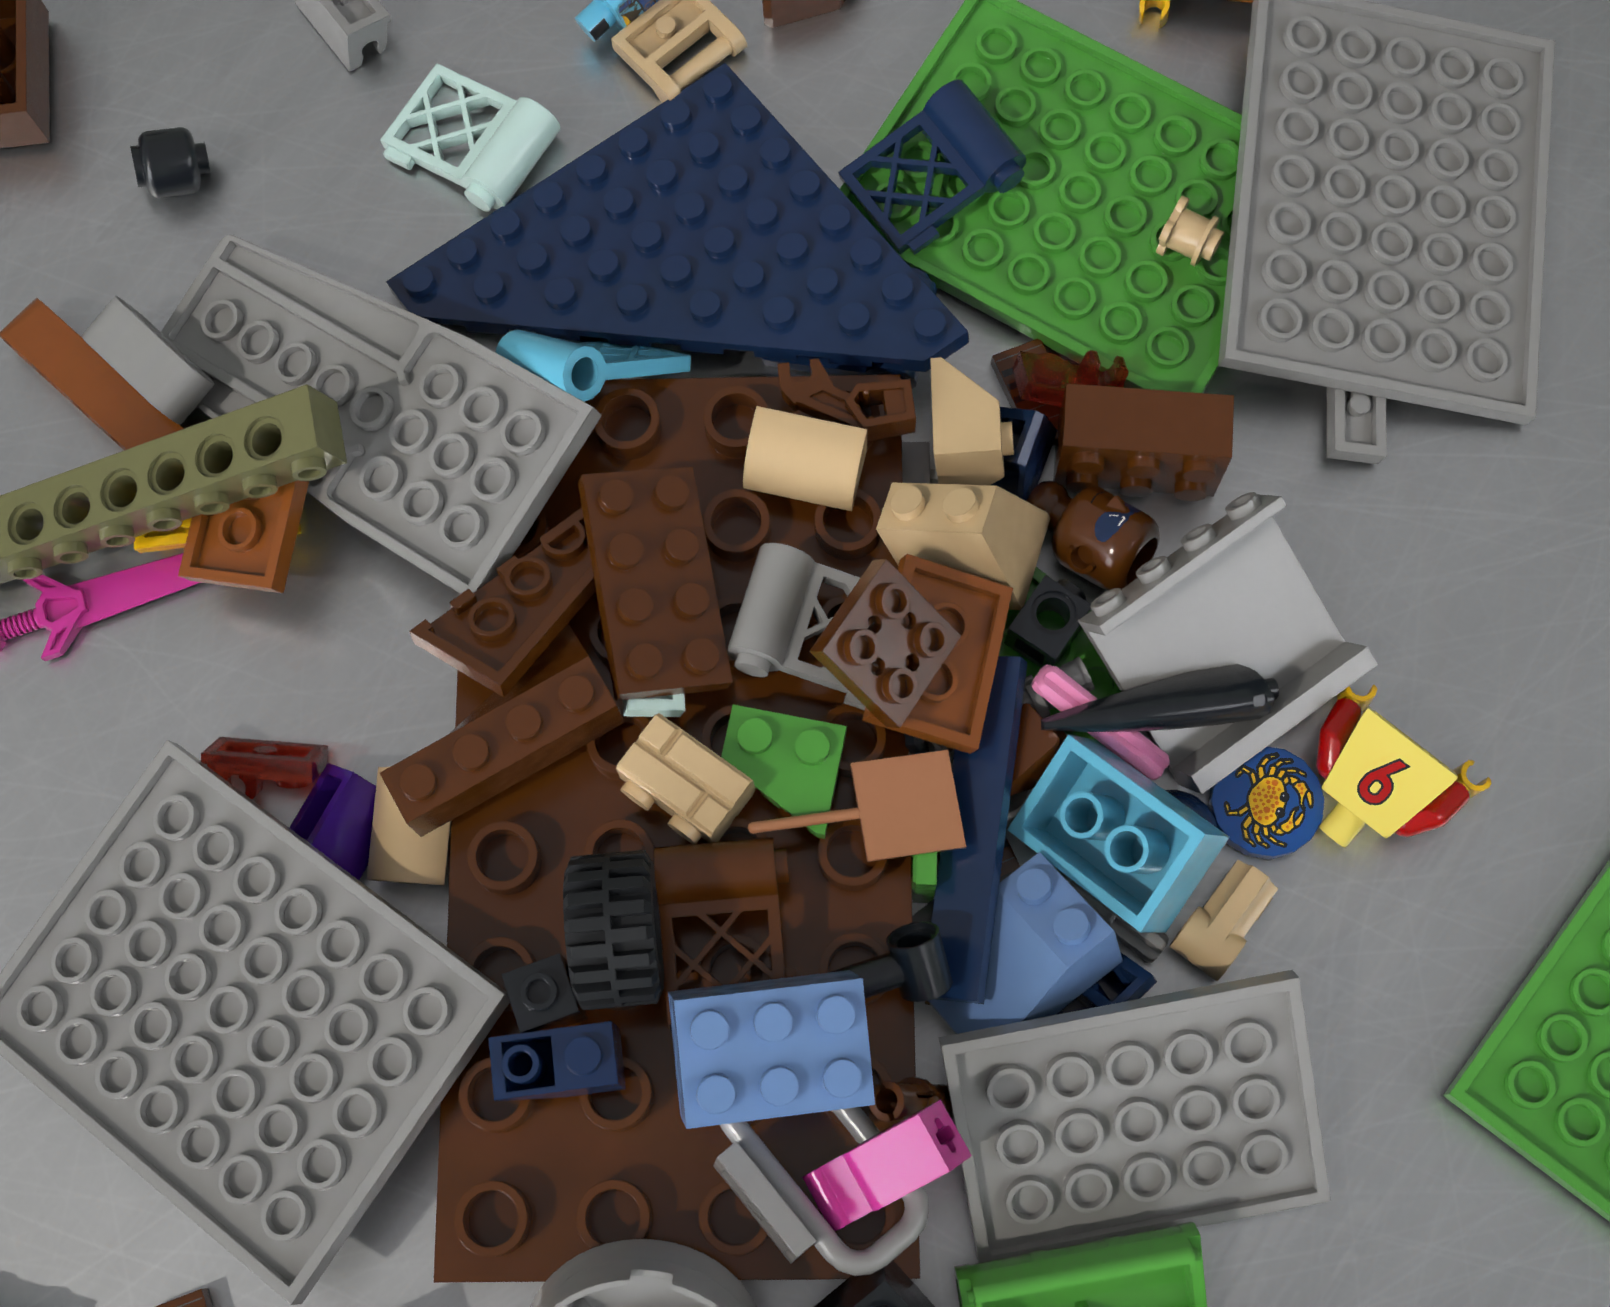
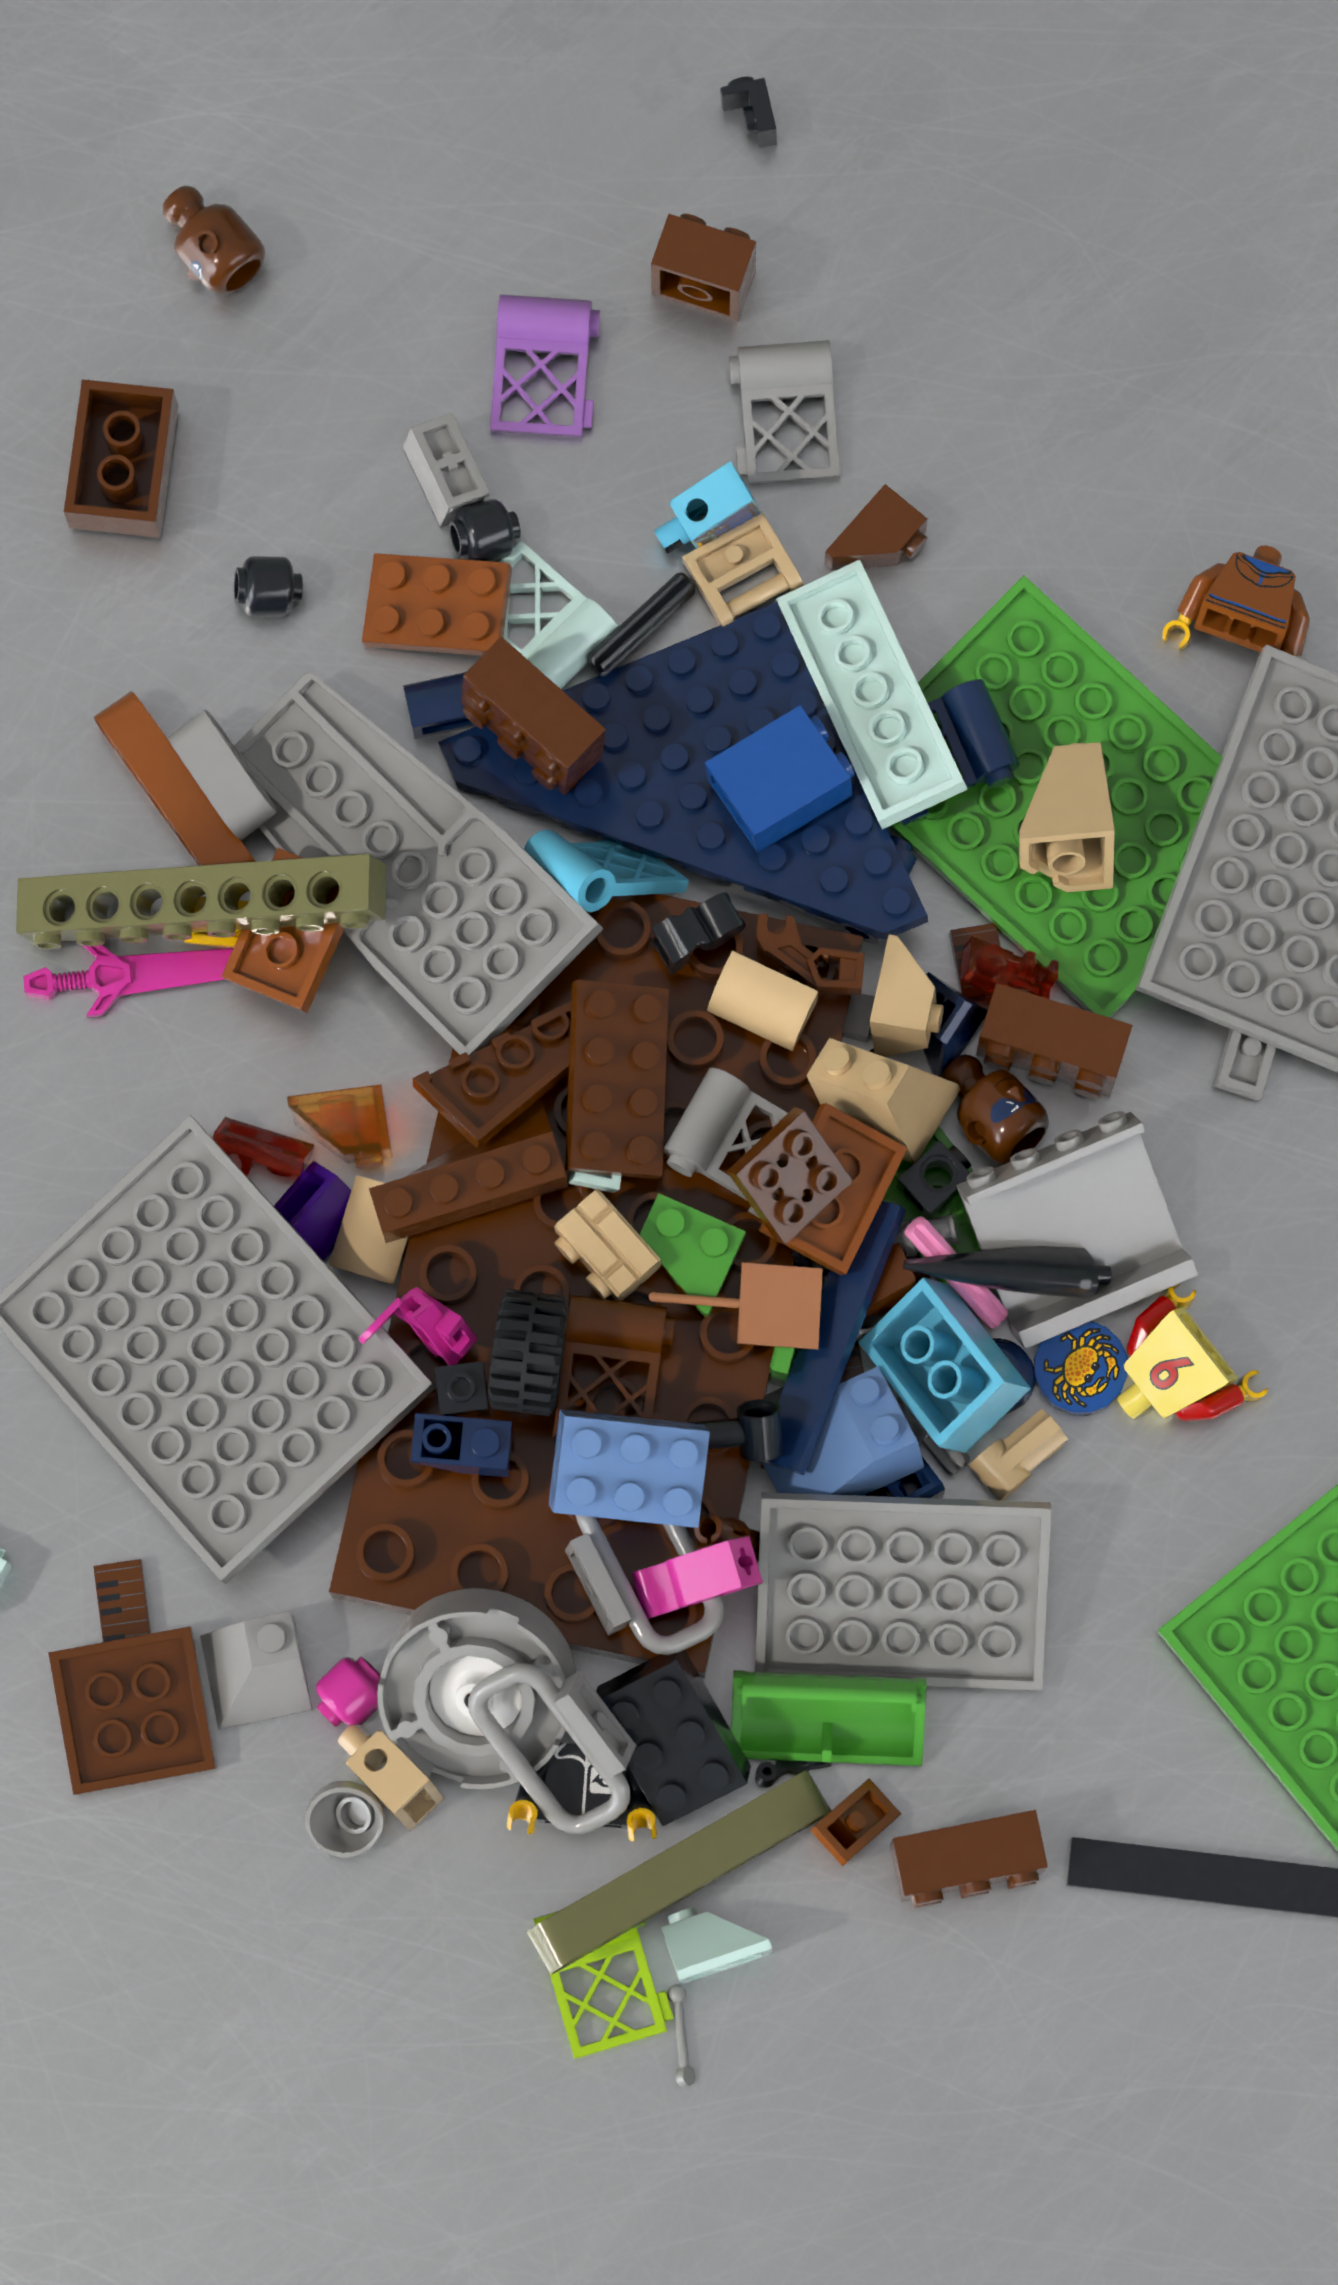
camera: 10 degrees right, 5 degrees up
tan brick [1156,195,1224,266] -> none
none -> clear orange slope [287,1084,393,1169]
none -> dark pink piece [358,1287,478,1365]
none -> dark orange plate [362,553,512,656]
none -> dark blue brick [403,672,475,739]
none -> black head [449,499,521,561]
none -> reddish brown brick [461,636,606,796]
none -> black axle [587,572,695,677]
none -> black leg [650,892,746,975]
none -> blue brick [705,705,855,853]
none -> light aqua plate [776,559,968,829]
none -> tan slope [1019,742,1115,892]

